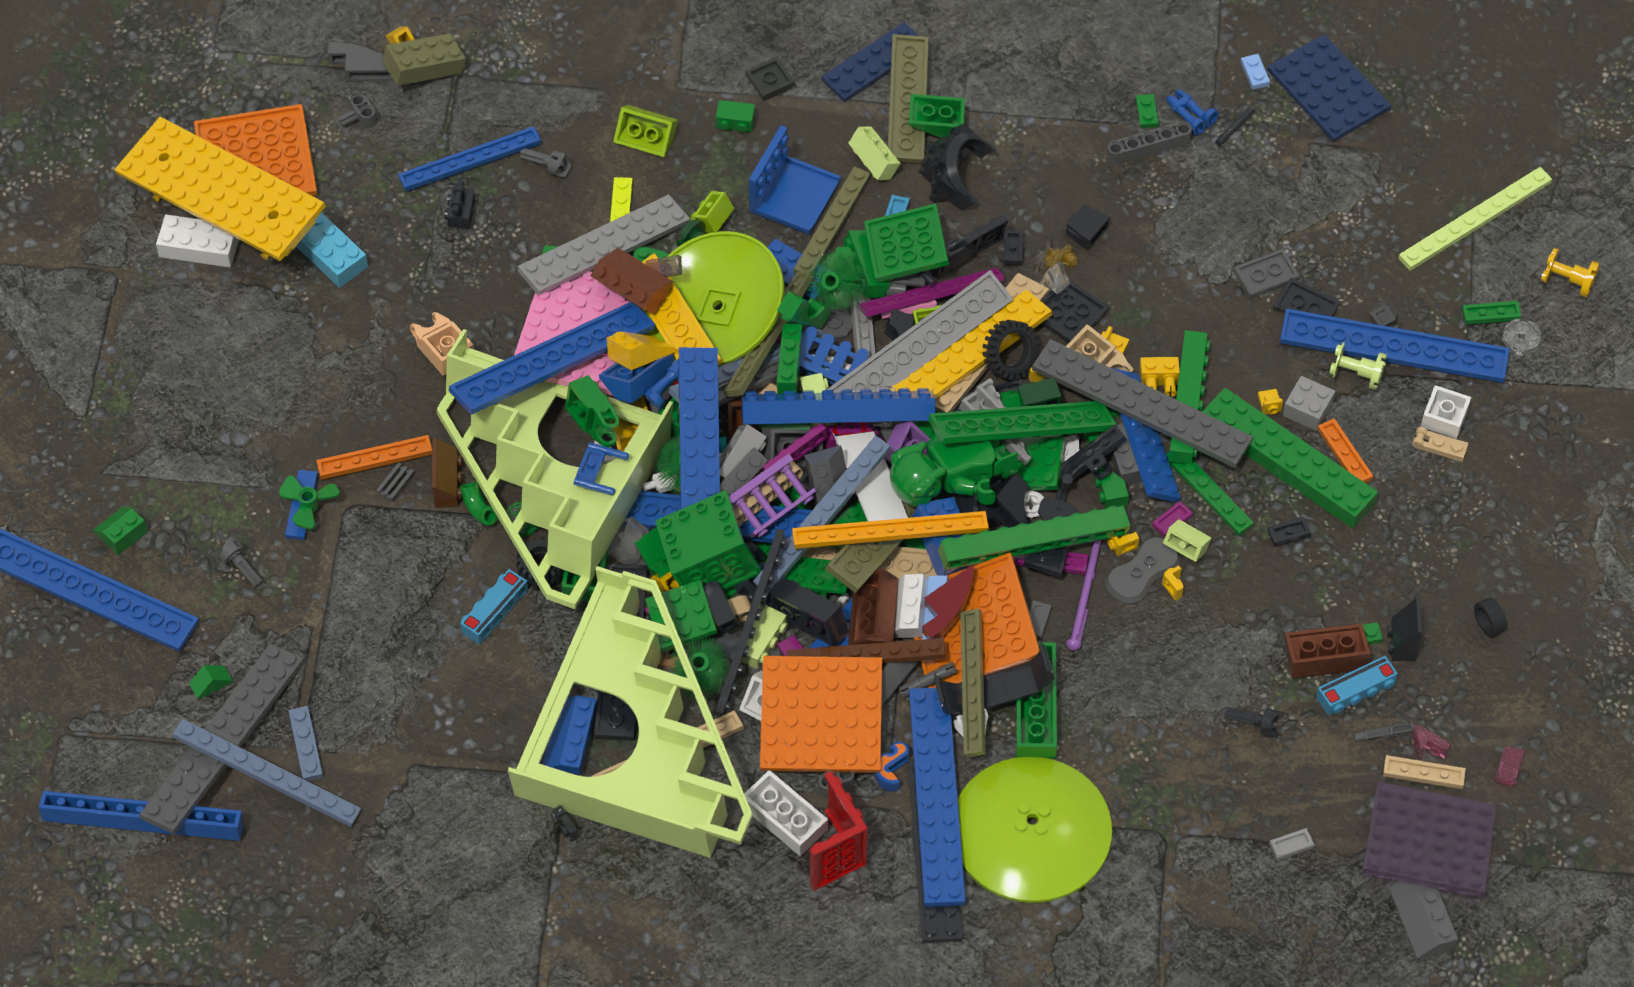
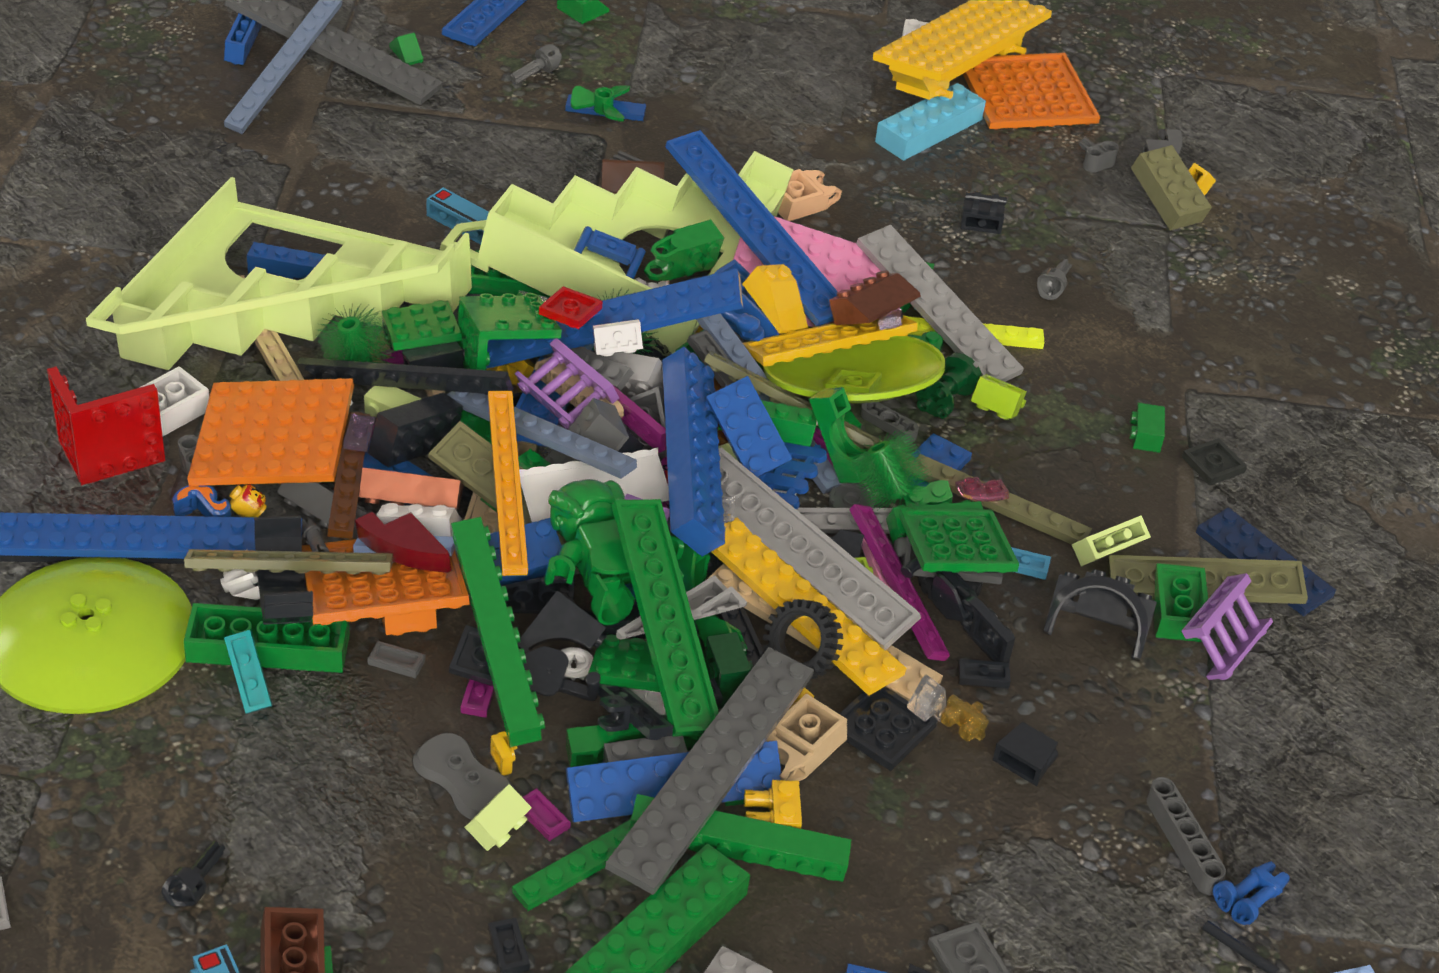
camera: 85 degrees right, 15 degrees down
sand blue plate [288,706,323,781] -> none
orange plate [316,435,432,480] -> none
blue plate [398,126,541,192] -> none
lime slope [613,105,678,157] -> none
blue bracket [749,125,841,235] -> none
medium lavender bar [1066,540,1102,651] -> none
yellow bracket [1101,326,1129,354] -> none
green plate [1135,94,1158,129] -> none
yellow bracket [1162,566,1184,601] -> none
yellow bracket [1257,389,1283,414] -> none
none -> teal plate [224,630,273,714]
none -> yellow head [229,484,267,517]
none -> plate [343,414,376,452]
none -> red plate [539,286,603,329]
none -> white bracket [593,319,643,356]
none -> blue plate [705,376,792,477]
none -> clear pink slope [955,477,1009,501]
none -> medium lavender fence [1182,573,1273,680]

